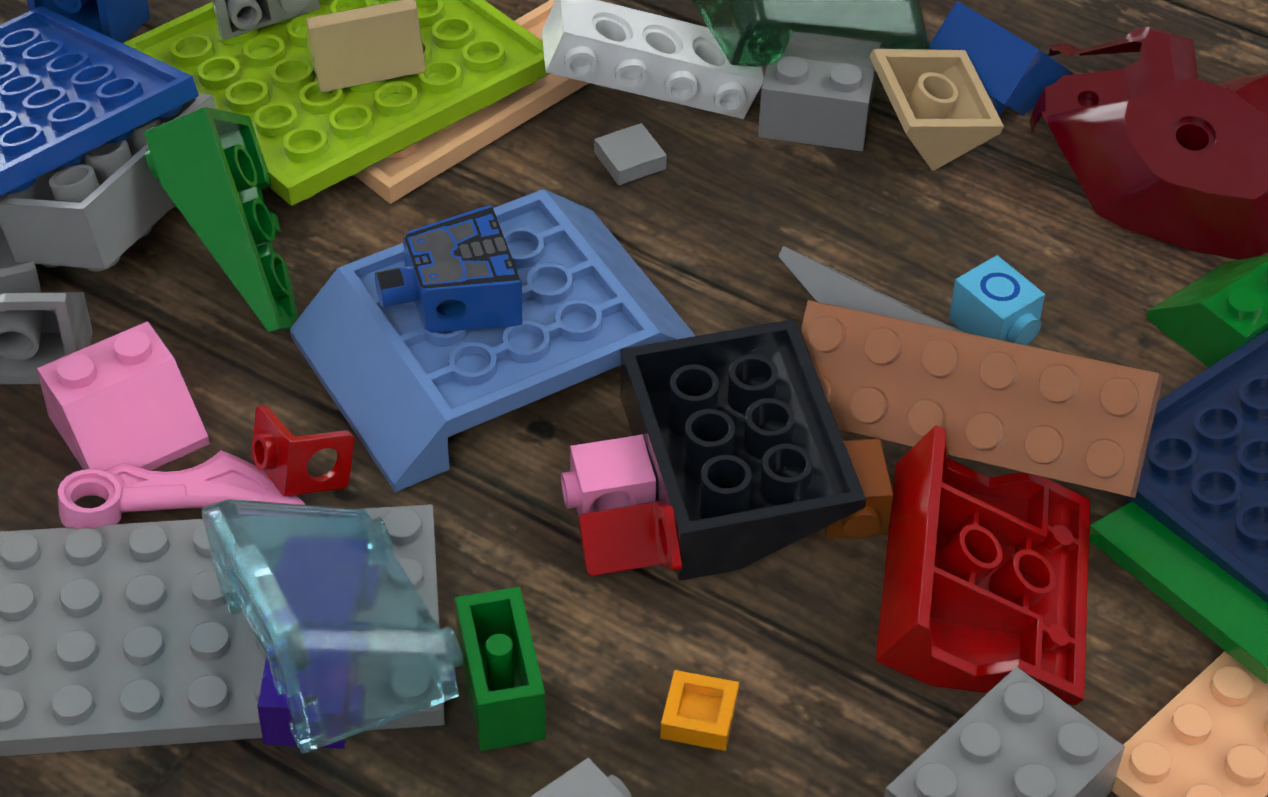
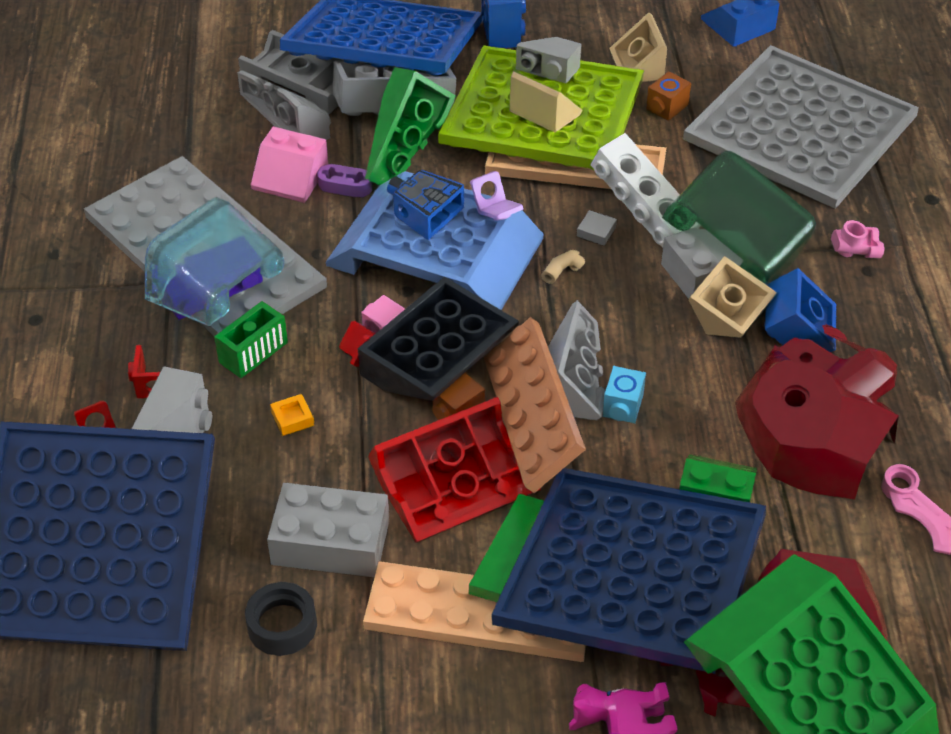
camera: 55 degrees right, 0 degrees up
bright pink piece [57,450,308,529] -> none
red bracket [251,405,355,497] -> none
none -> medium lavender beam [317,164,373,197]
none -> lavender bracket [470,171,523,221]
none -> tan arm [541,250,585,284]

